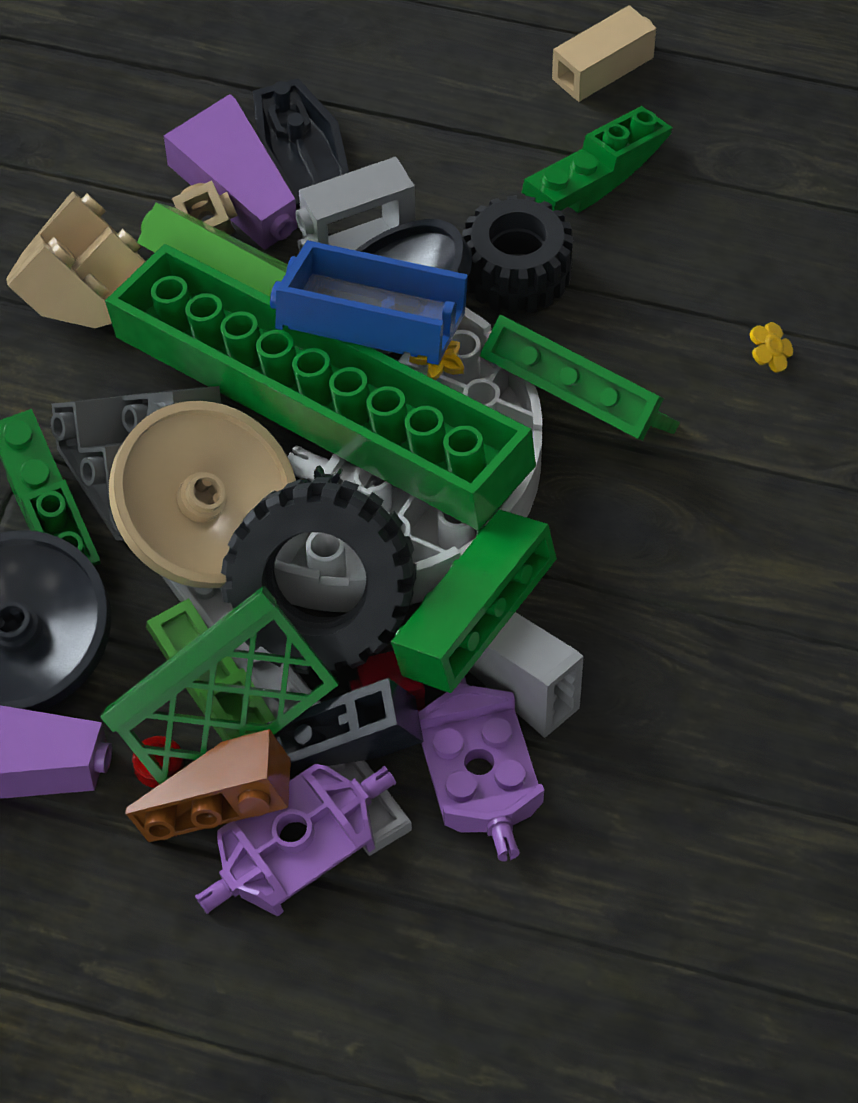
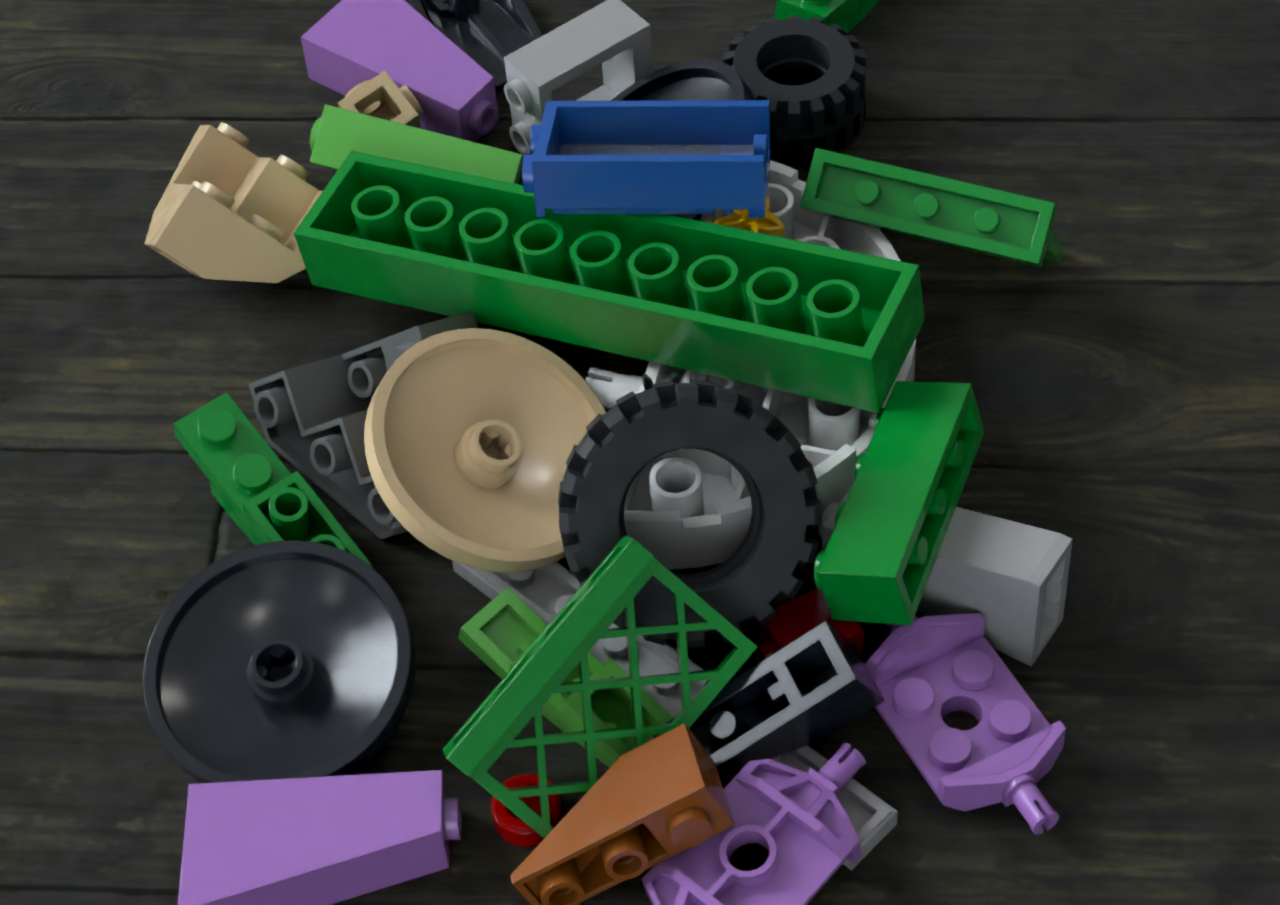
camera: 10 degrees left, 5 degrees down
yellow plant [750,322,793,373] -> none

